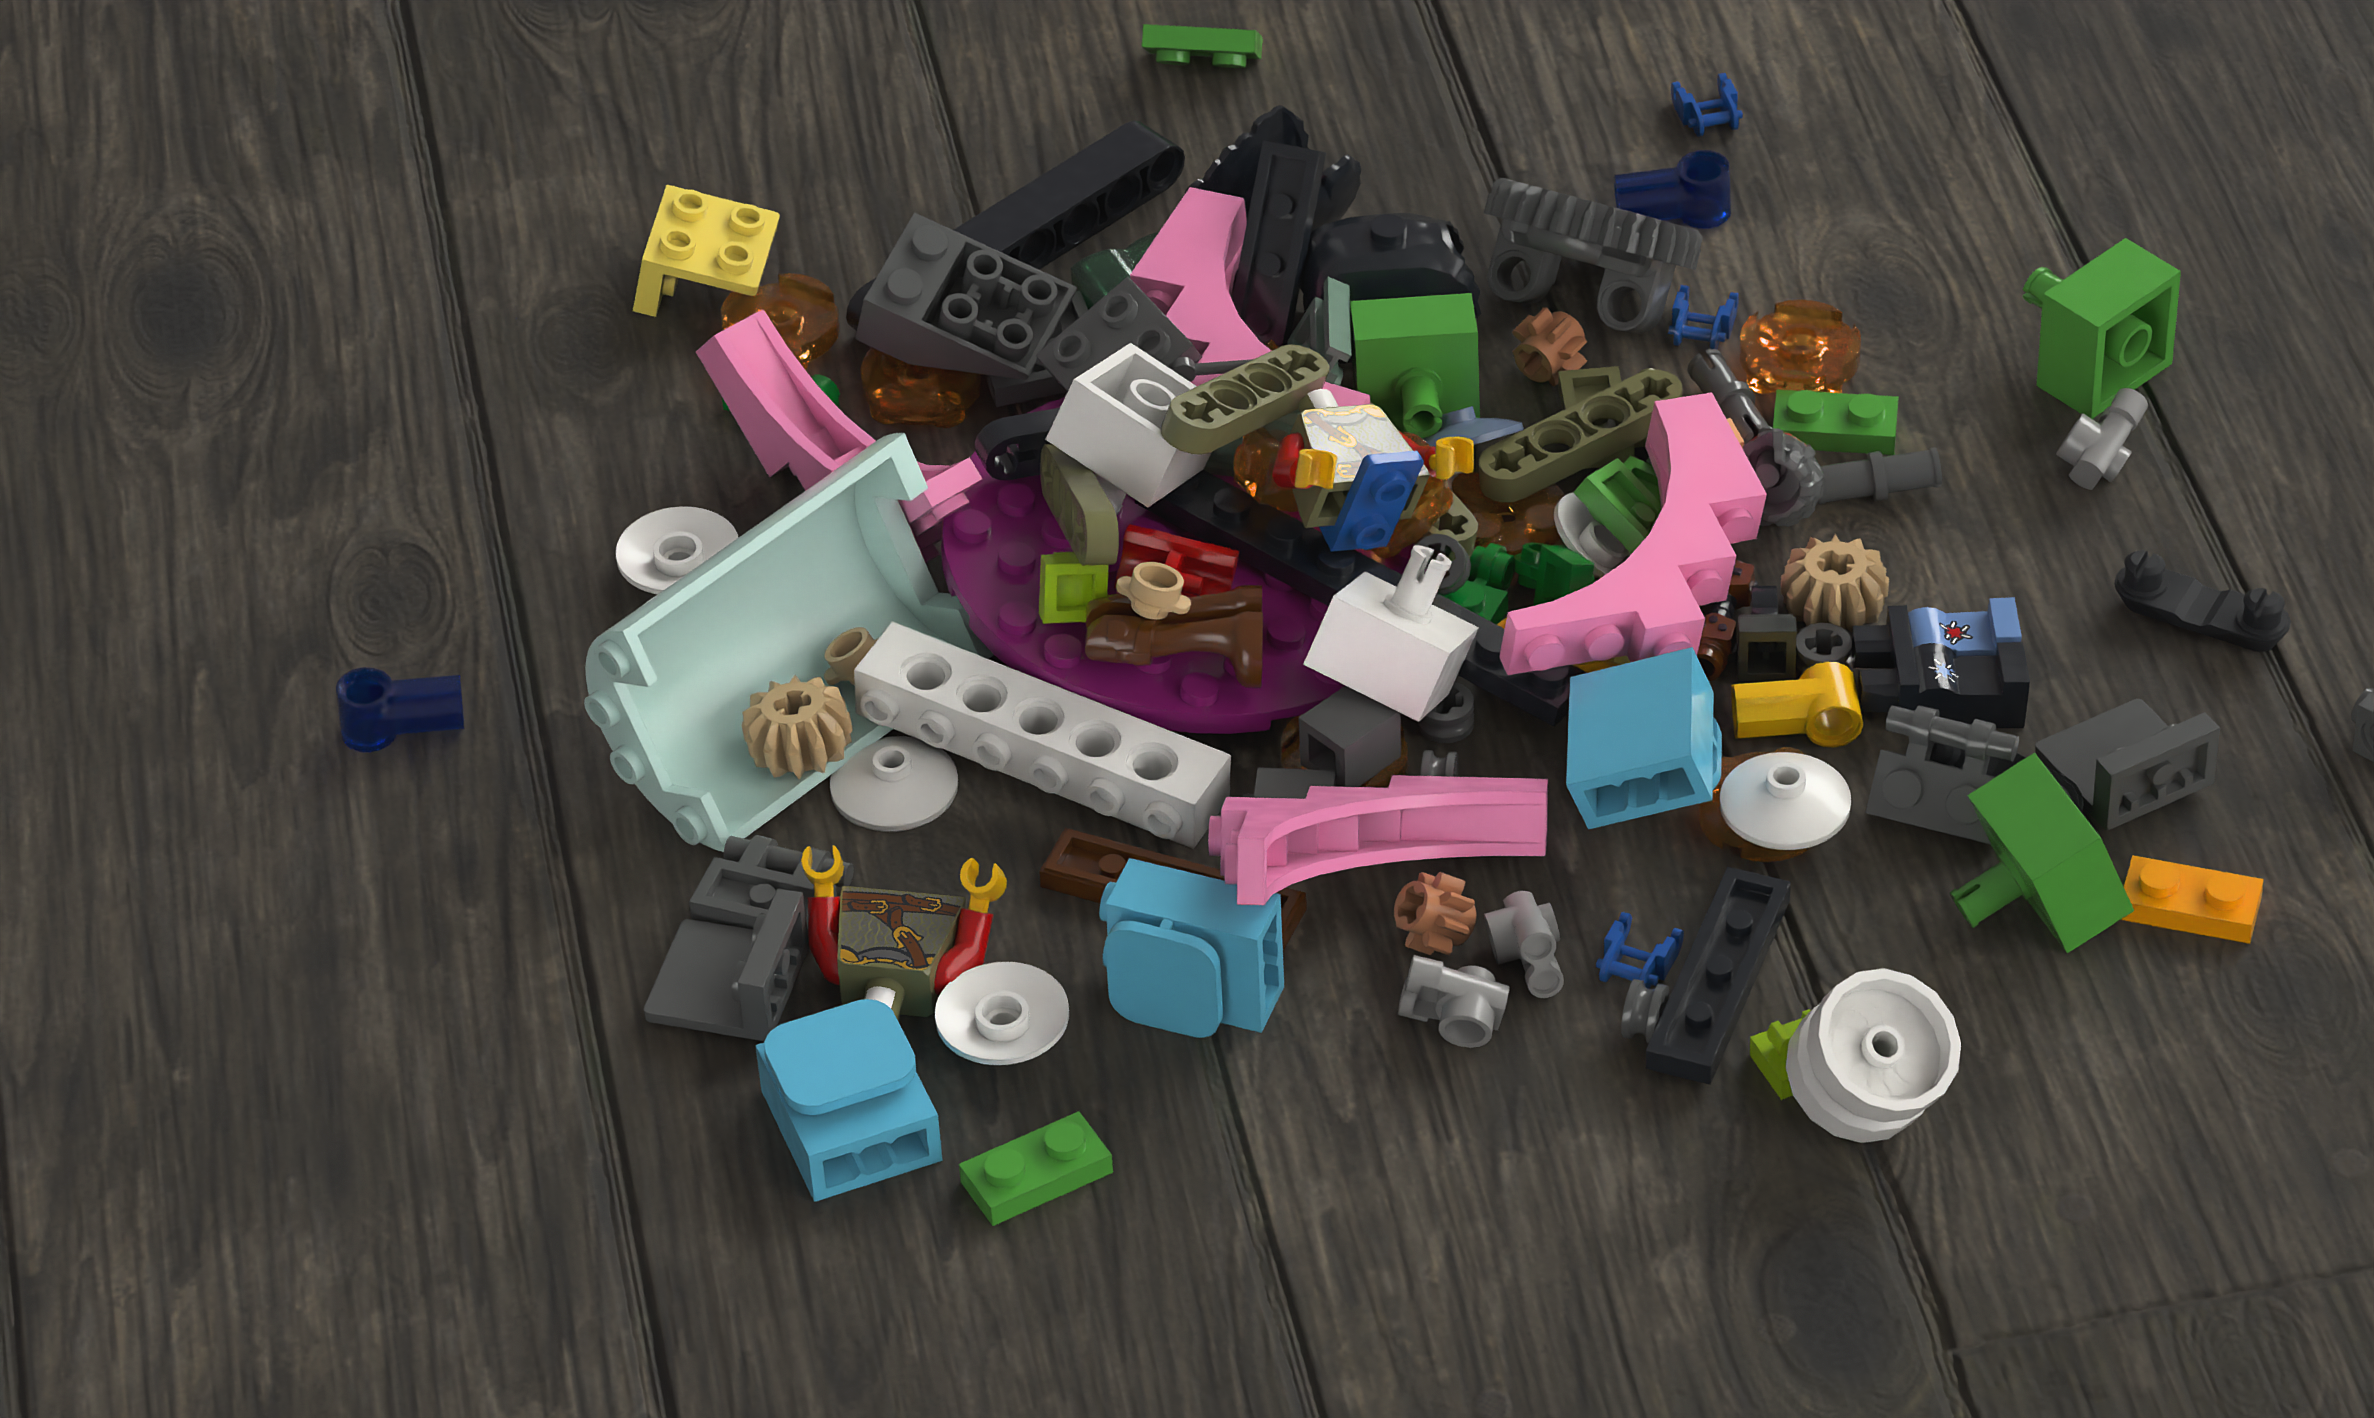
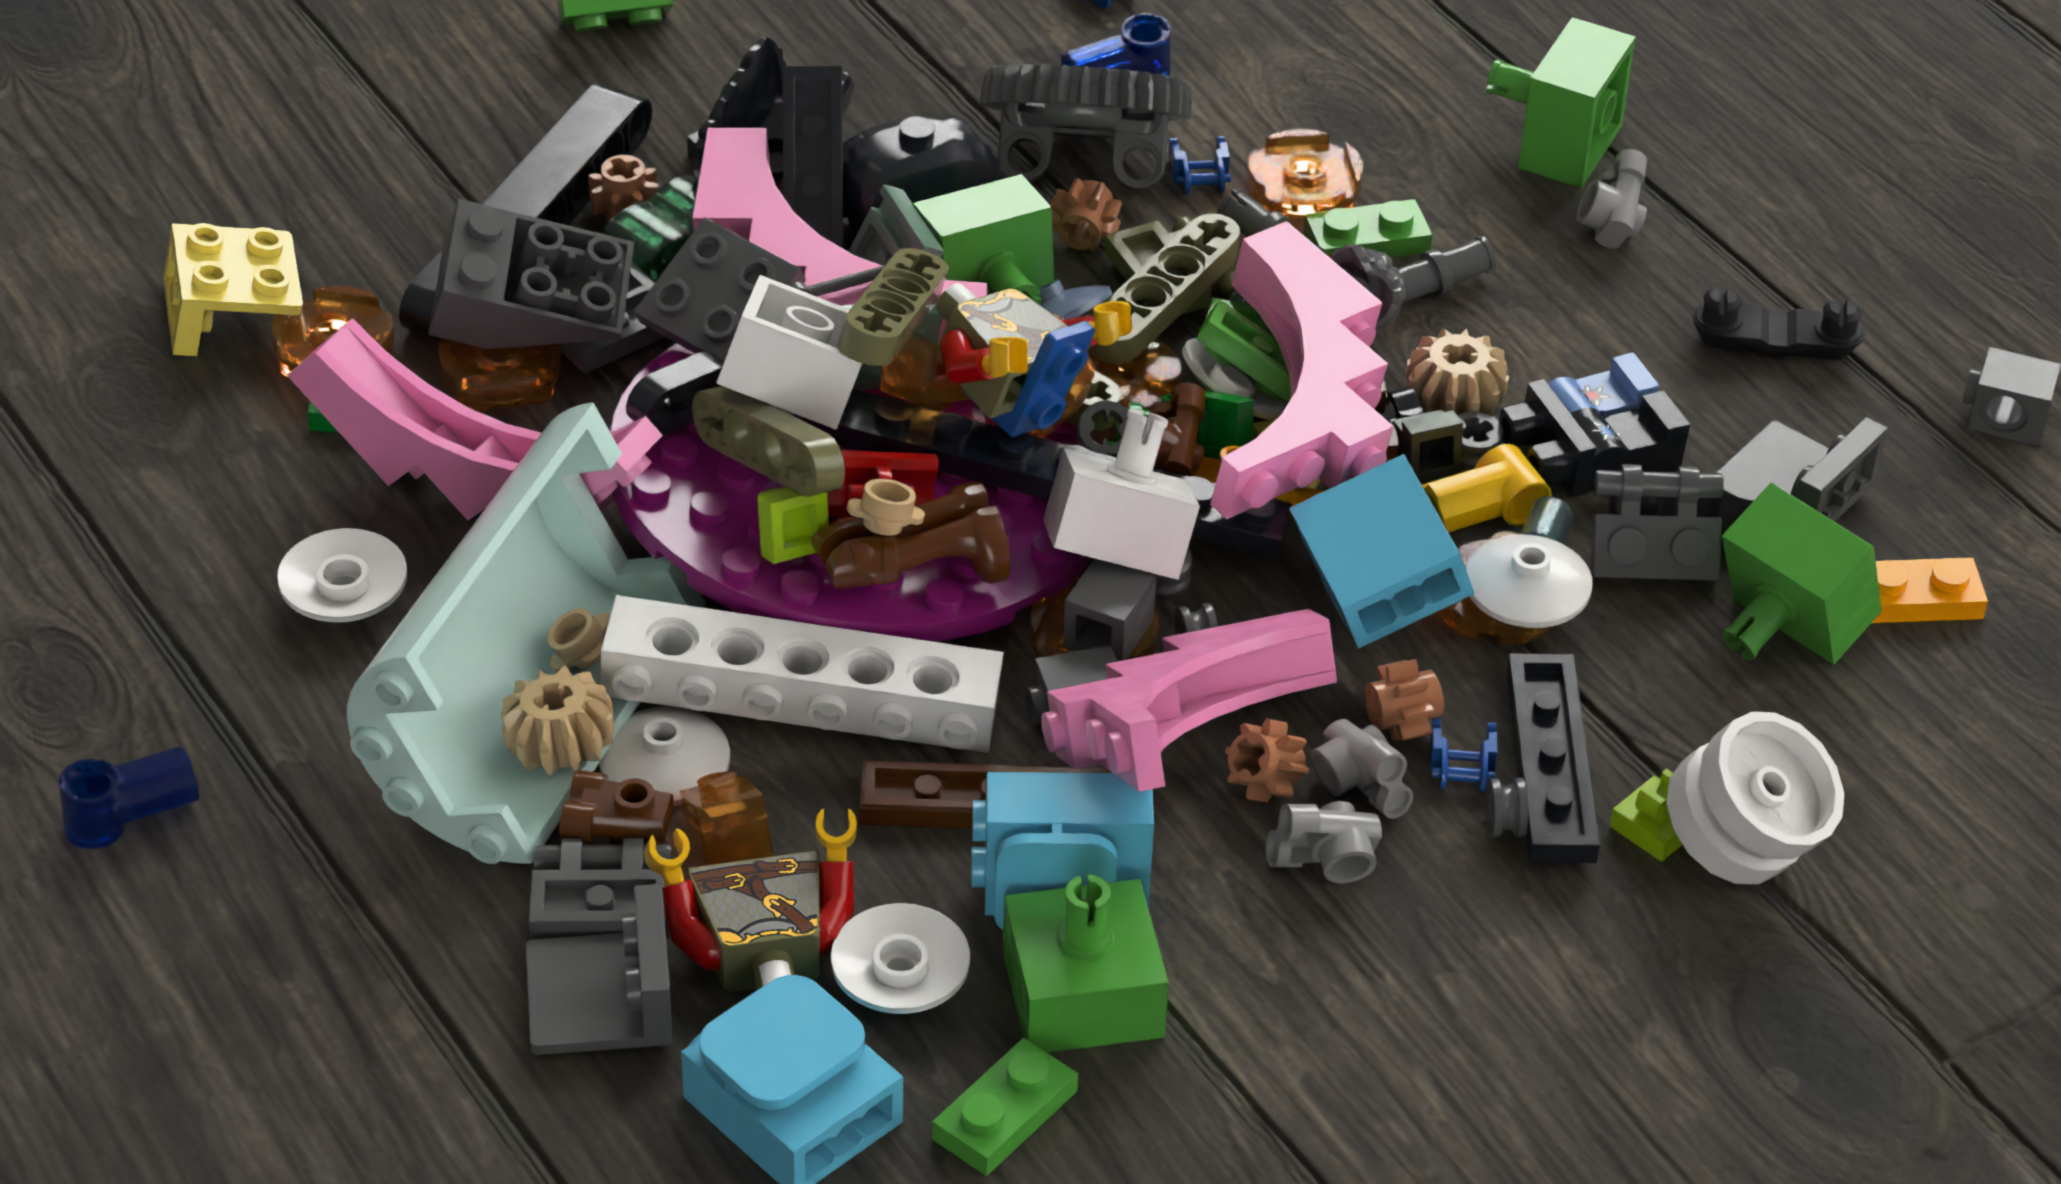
camera: 25 degrees left, 0 degrees up
none -> reddish brown plate [559,770,674,844]
none -> nougat gear [588,155,660,227]
none -> clear orange bracket [679,772,773,865]
none -> bright green brick [1002,875,1169,1053]
none -> reddish brown plate [1142,383,1206,477]
none -> nougat gear [1365,659,1444,741]
none -> clear light blue hinge [1519,497,1574,544]

